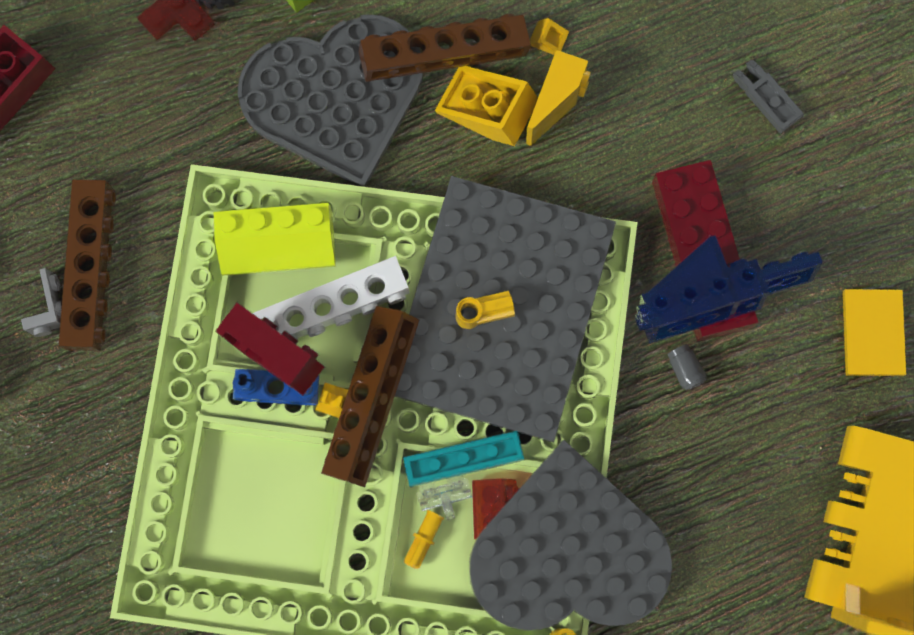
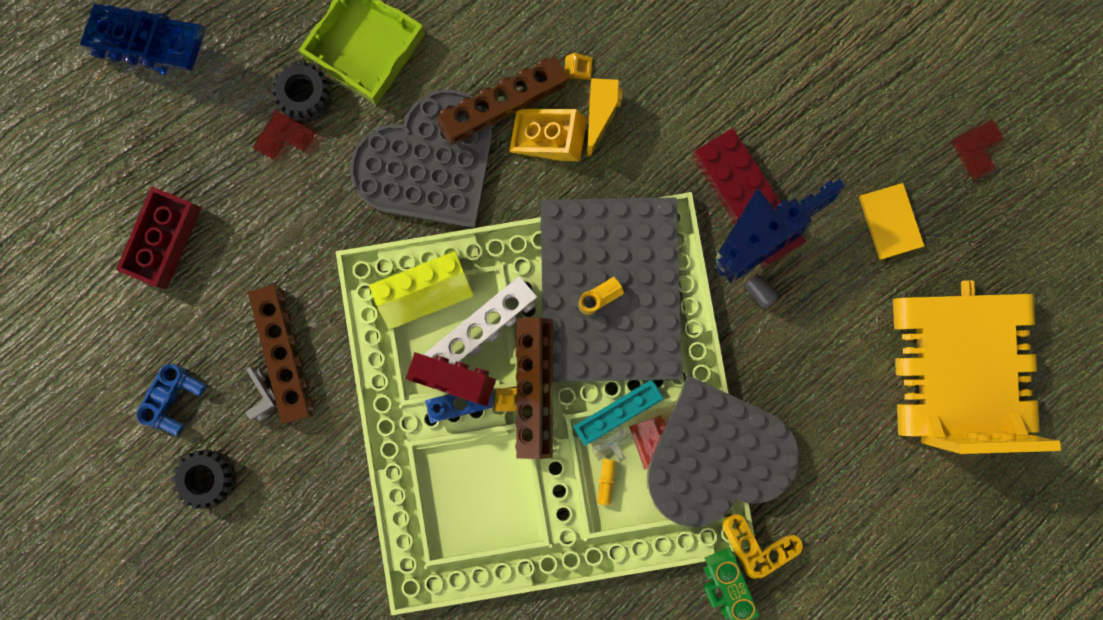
camera: 25 degrees left, 5 degrees up
dark grey hinge [732,60,804,134] -> none

